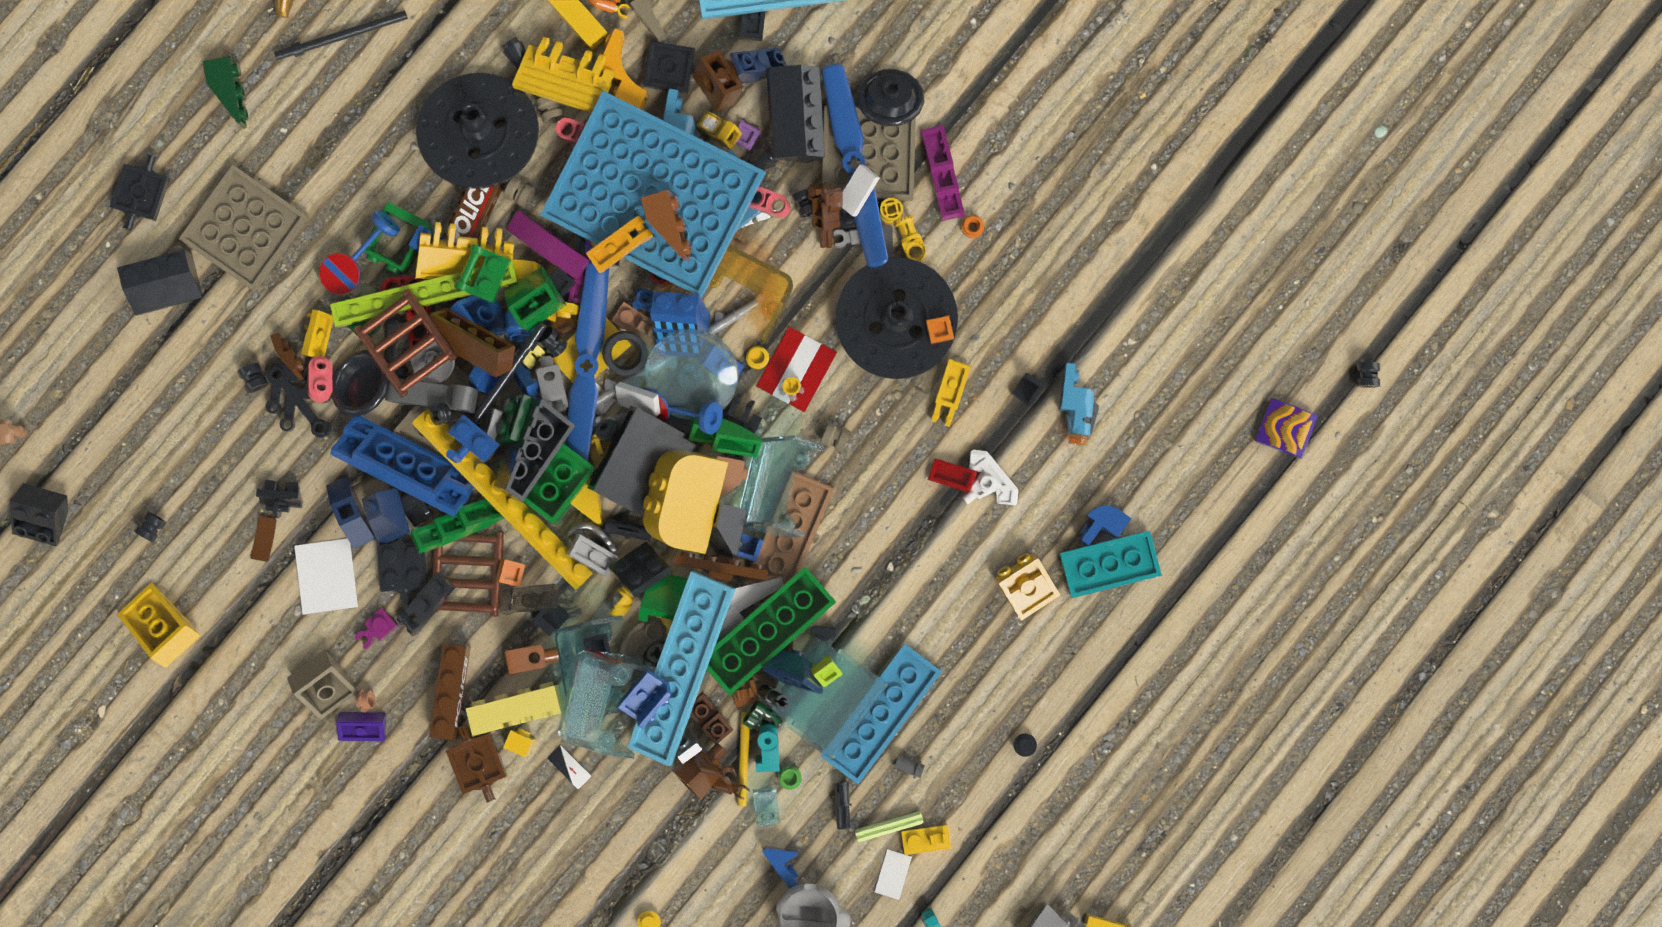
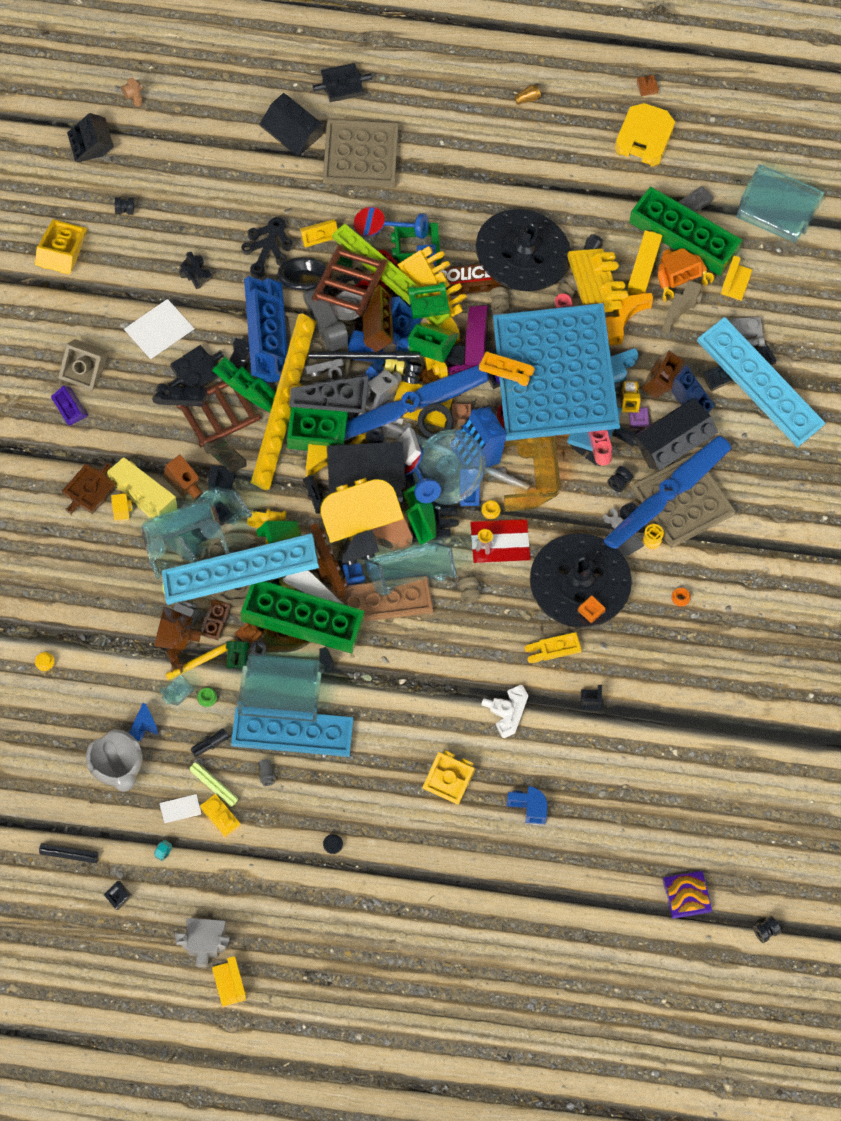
camera: 55 degrees right, 20 degrees down
dark green slope [203,56,249,129] -> none
black wheel [237,363,268,393] -> none
reddish brown sticker [250,516,277,562] -> none
reddish brown slope [270,333,305,380] -> none
black bar [274,10,408,61] -> none
coral plate [307,356,332,403] -> none
dark blue slope [326,476,376,549] -> none
magenta plate [354,608,398,649] -> none
nougat plate [355,689,376,712] -> none
dark blue slope [362,488,411,545] -> none
reddish brown brick [429,643,471,740] -> none
black bush [430,402,451,425] -> none
blue plate [446,415,500,463] -> none
dark green plate [495,395,532,443] -> none
orange plate [495,559,525,587] -> none
sticker [548,745,591,789] -> none
flat silver piece [566,522,618,554] -> none
light grey plate [566,534,618,577] -> none
black plate [608,542,672,598] -> none
blue bracket [617,669,671,728] -> none
dark orange slope [641,190,692,262] -> none
black plate [643,41,695,94] -> none
white sticker [716,607,744,643] -> none
teal leg [756,724,780,772] -> none
dark blue slope [763,649,823,695] -> none
reddish brown piece [808,182,843,248] -> none
lime tile [810,655,843,688] -> none
white tile [842,164,880,216] -> none
black piece [857,69,925,126] -> none
yellow connector [894,215,926,262] -> none
magenta slope [921,125,965,221] -> none
red tile [927,458,977,493] -> none
dark azure plate [1059,363,1099,446] -> none
teal plate [1059,531,1162,599] -> none

